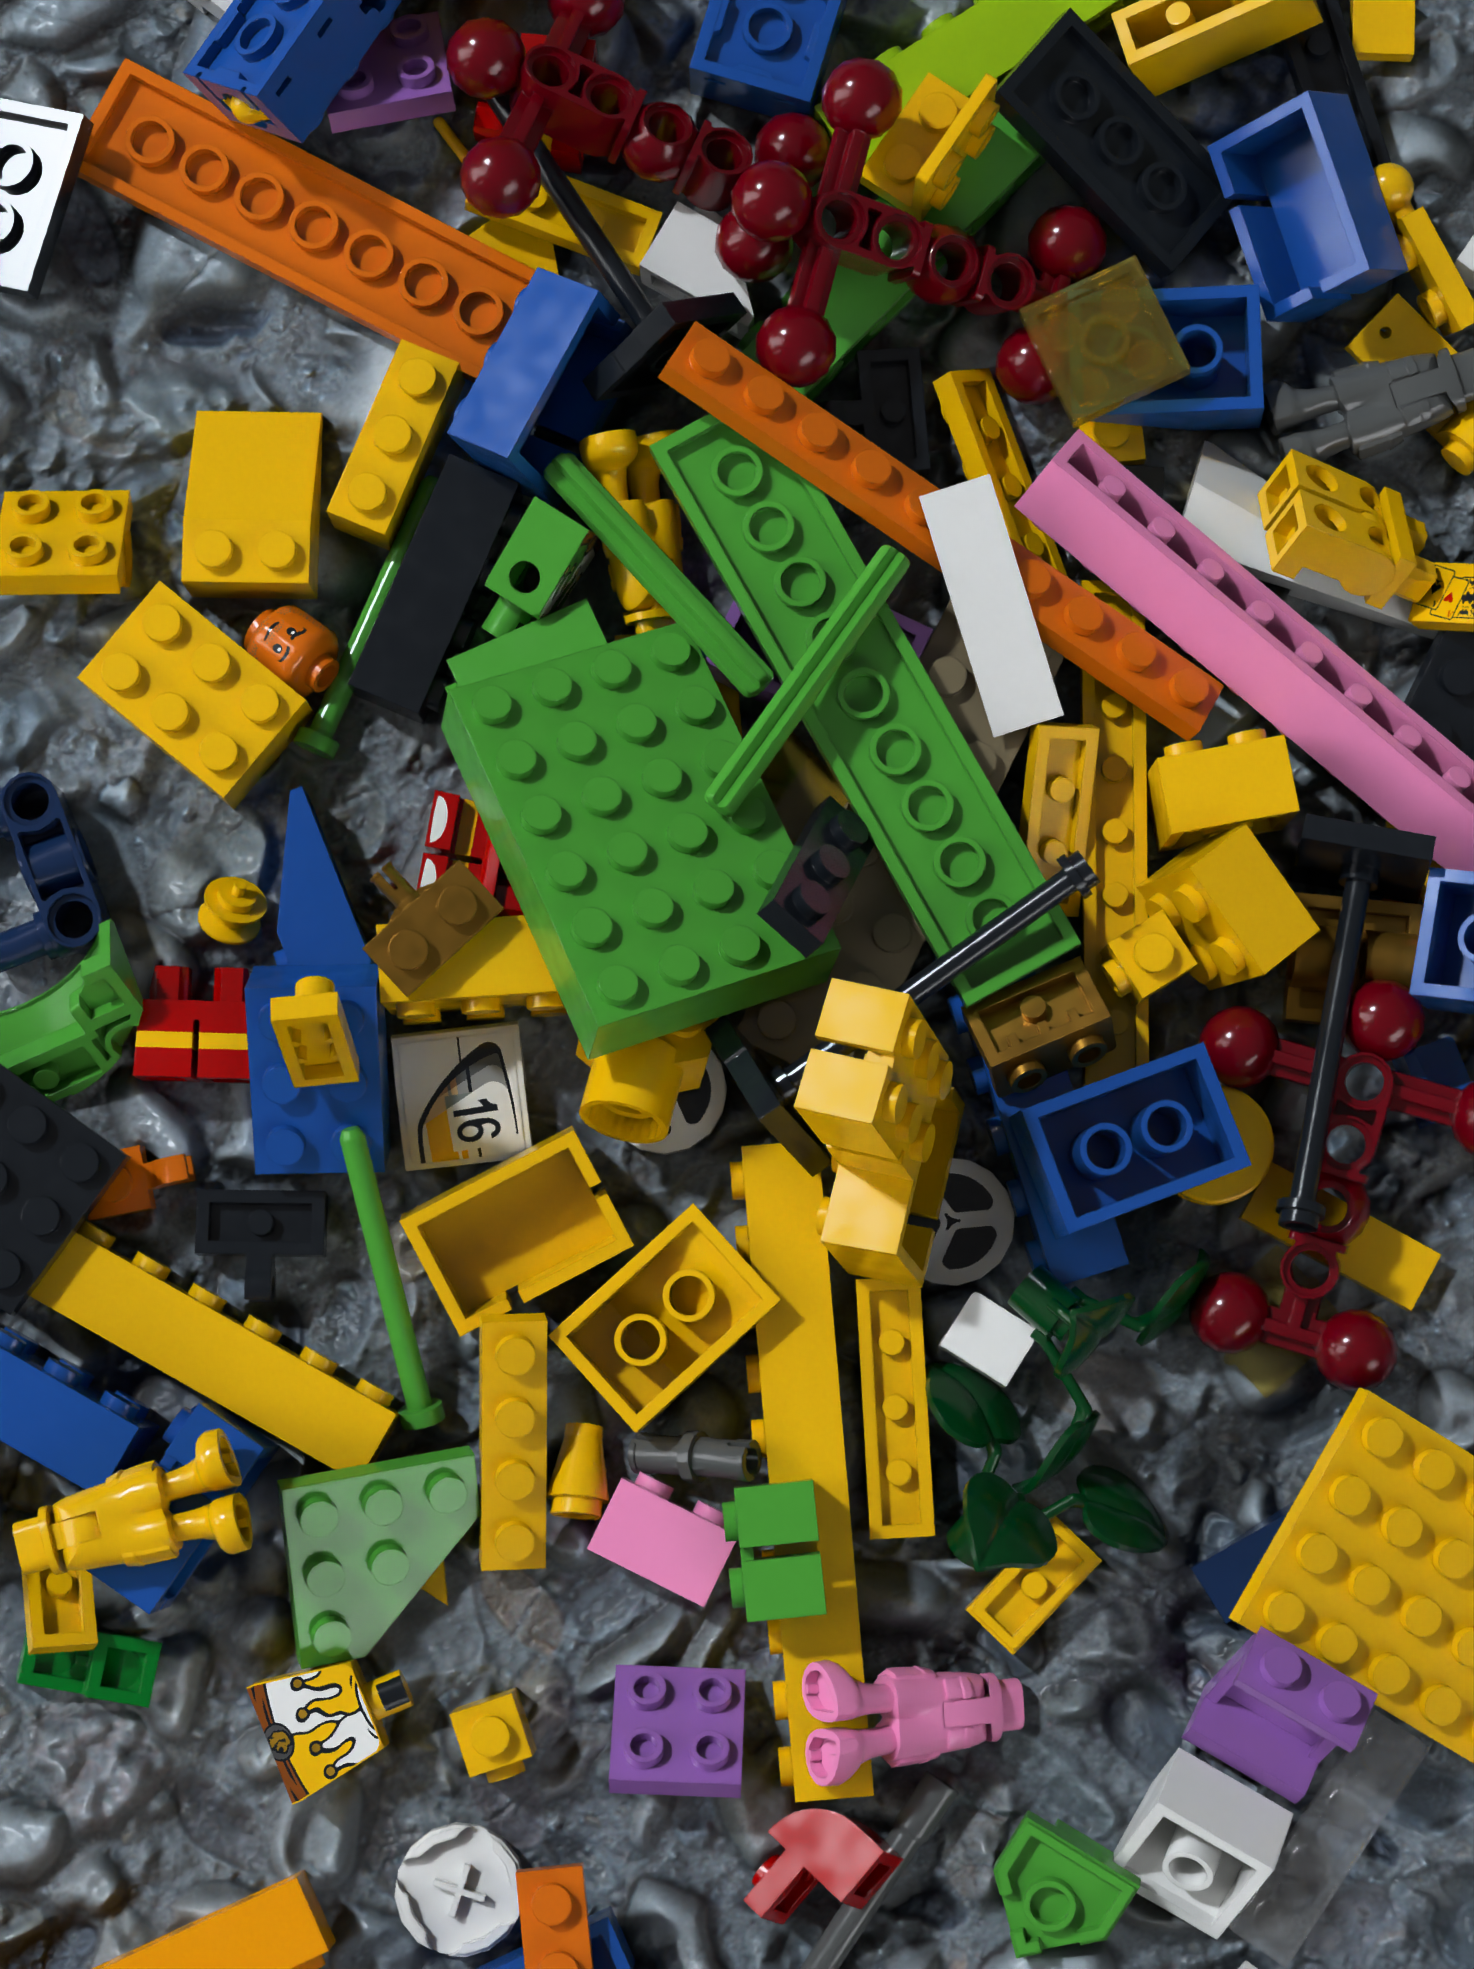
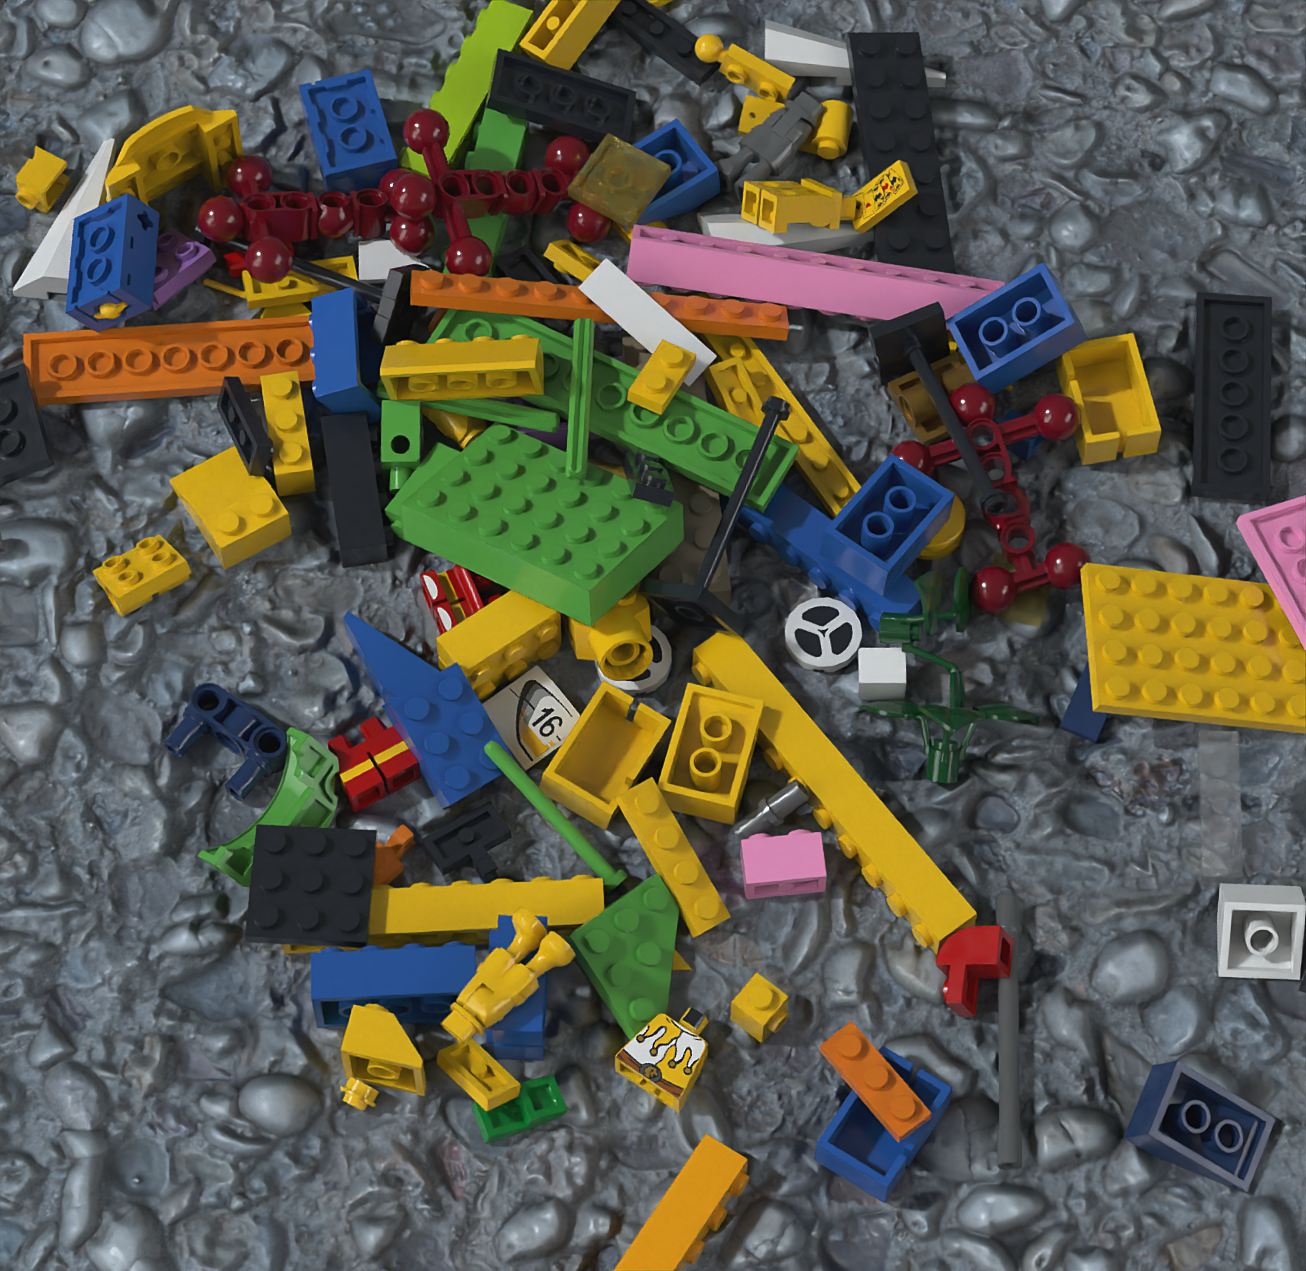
camera: 35 degrees left, 20 degrees down
yellow brick [77,580,315,809] -> none
yellow wheel [198,877,267,945] -> none
orange head [244,605,339,698] -> none
yellow tile [270,976,359,1088] -> none
bright green bar [293,475,438,760] -> none
pearl gold plate [362,860,504,997] -> none
white tile [394,1822,522,1957] -> none
yellow cone [546,1422,610,1520] -> none
medium lavender plate [609,1664,746,1798] -> none
bright green piece [722,1479,827,1622] -> none
yellow piece [794,978,953,1181] -> none
bright pink piece [802,1660,1025,1786] -> none
yellow piece [816,1053,965,1287] -> none
yellow plate [855,1278,935,1540] -> none
yellow bracket [860,72,1000,222] -> none
pearl gold bracket [961,956,1116,1098] -> none
yellow plate [965,1516,1102,1655] -> none
bright green plate [993,1810,1141,1958] -> none
yellow brick [1099,909,1198,1006] -> none
white slope [1113,1748,1293,1940] -> none
yellow brick [1137,824,1320,991] -> none
yellow brick [1147,729,1300,853] -> none
medium lavender window [1182,1626,1378,1804] -> none
blue piece [1207,90,1409,322] -> none
yellow tile [1238,1162,1442,1312] -> none
none -> black plate [217,376,274,476]
none -> yellow slope [380,335,544,401]
none -> yellow plate [627,339,697,415]

